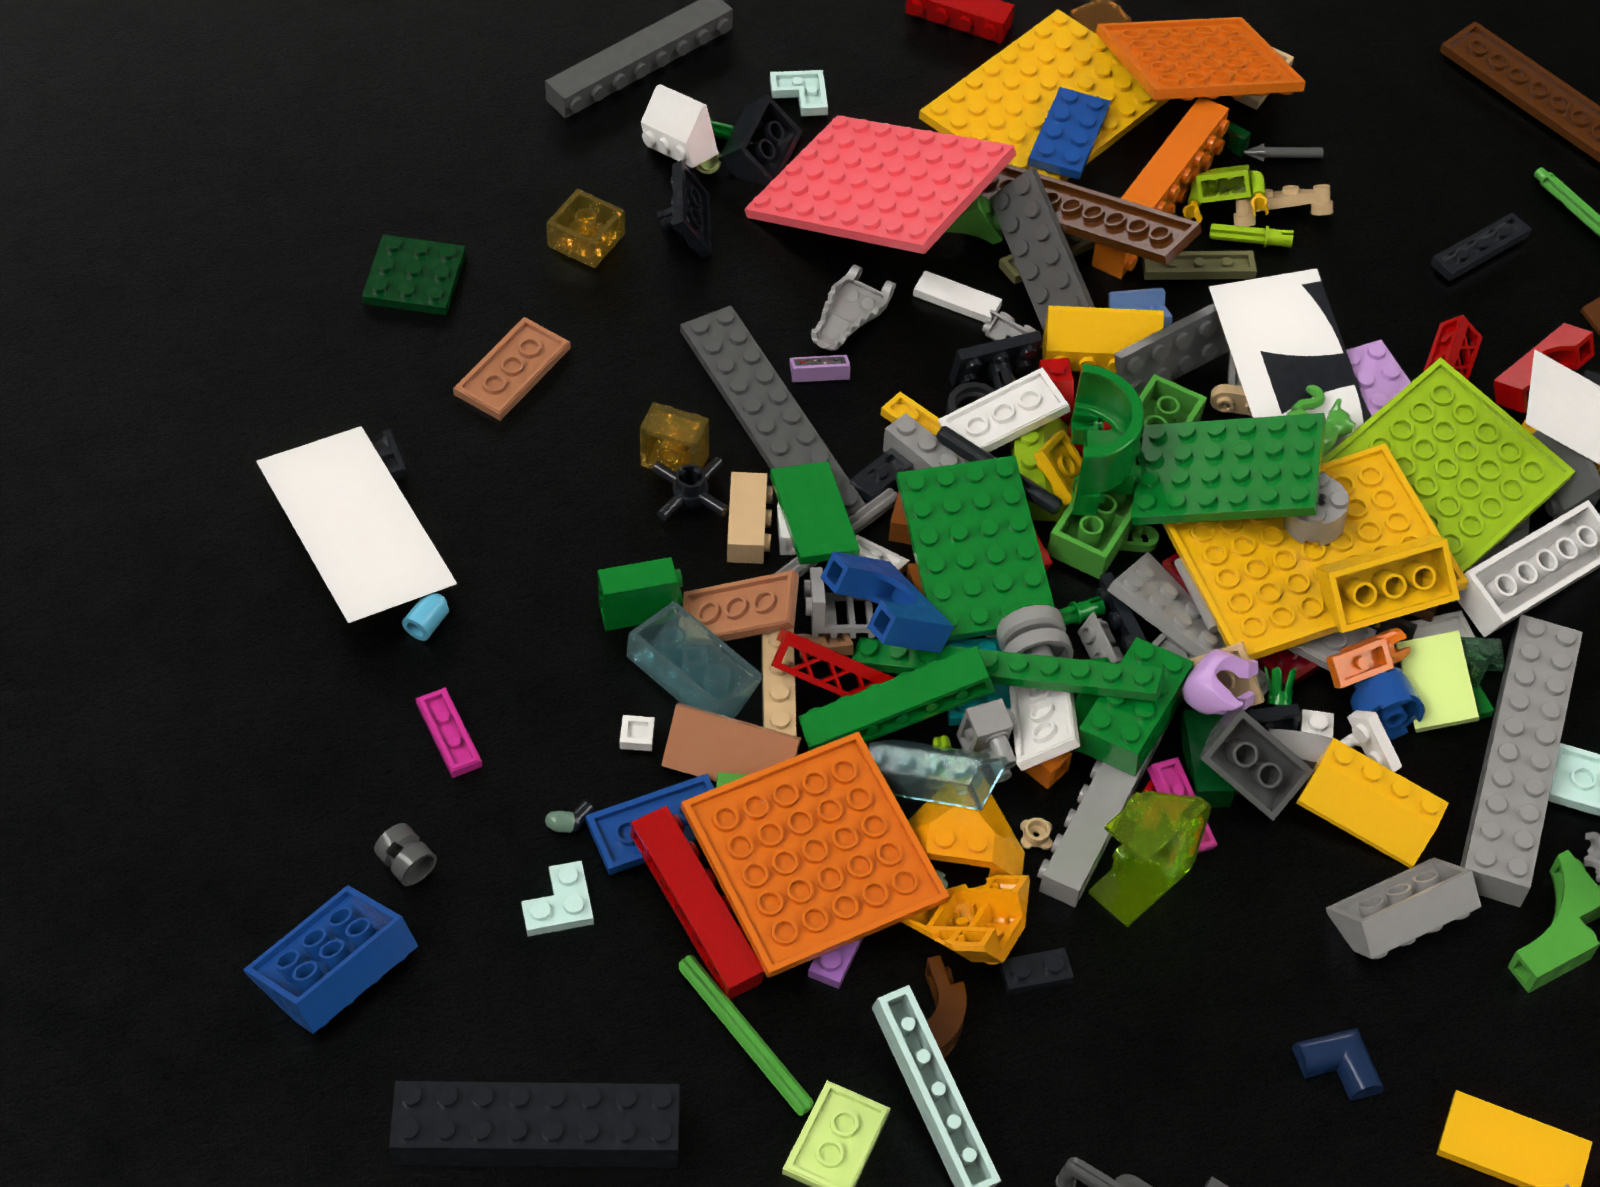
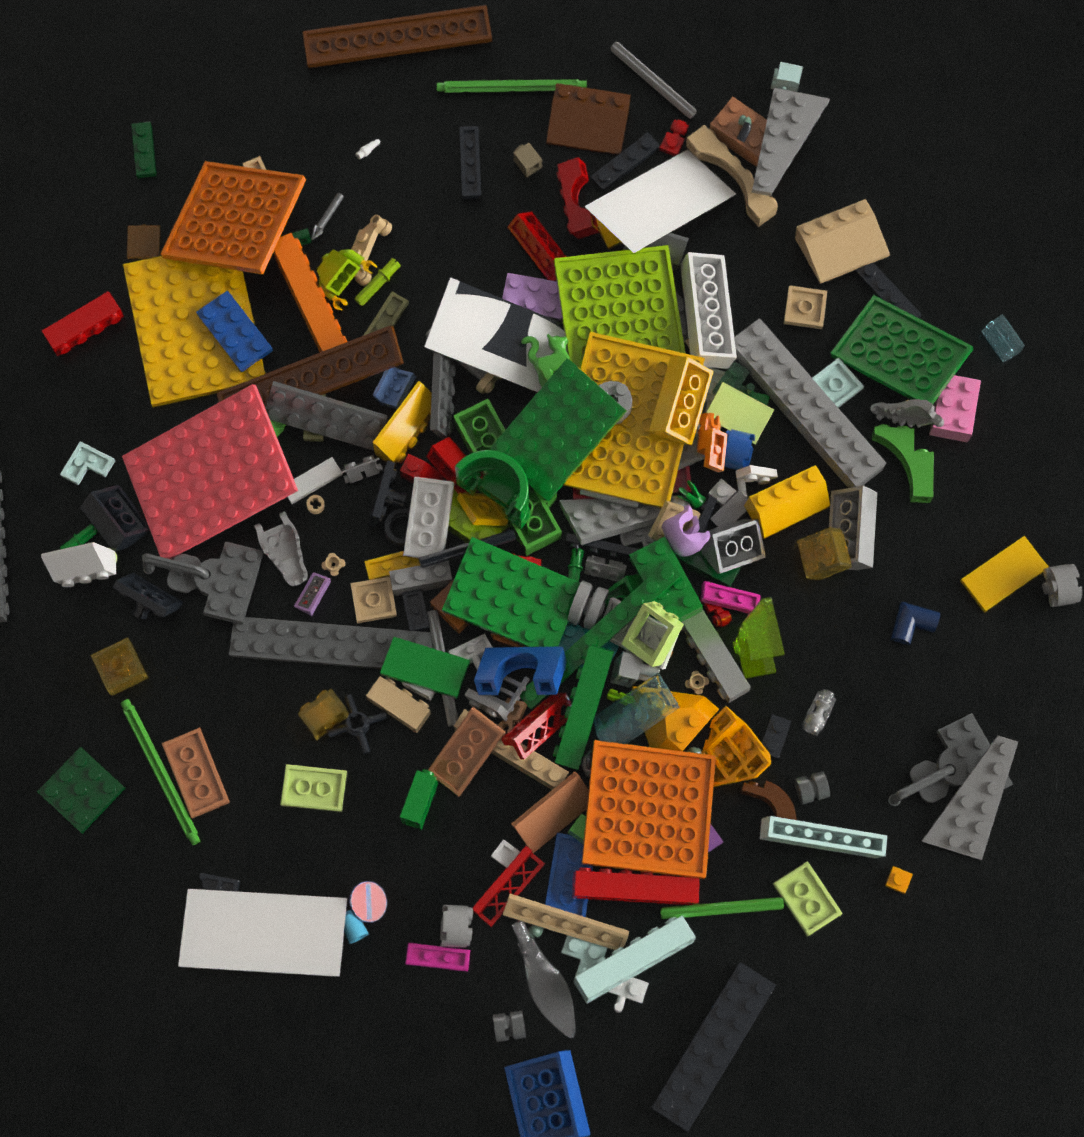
camera: 55 degrees left, 20 degrees up
clear light blue slope [627,601,763,718] -> none
none -> bright green piece [121,699,200,845]
none -> dark grey plate [142,542,264,625]
none -> yellowish green tile [280,764,347,812]
none -> tan bush [307,495,325,514]
none -> tan plate [322,553,345,576]
none -> piece [349,881,387,923]
none -> tan plate [351,577,397,623]
none -> white piece [356,139,380,160]
none -> light grey brick [440,905,473,948]
none -> red fence [473,846,545,927]
none -> tan plate [503,894,629,950]
none -> clear animal [512,920,575,1038]
none -> dark tan brick [513,143,542,178]
none -> light aqua brick [574,916,695,1003]
none -> white plate [608,978,649,1013]
none -> yellowish green window [621,601,684,667]
none -> dark grey wheel [795,771,830,805]
none -> clear yellow brick [797,527,852,580]
none -> clear piece [803,689,836,735]

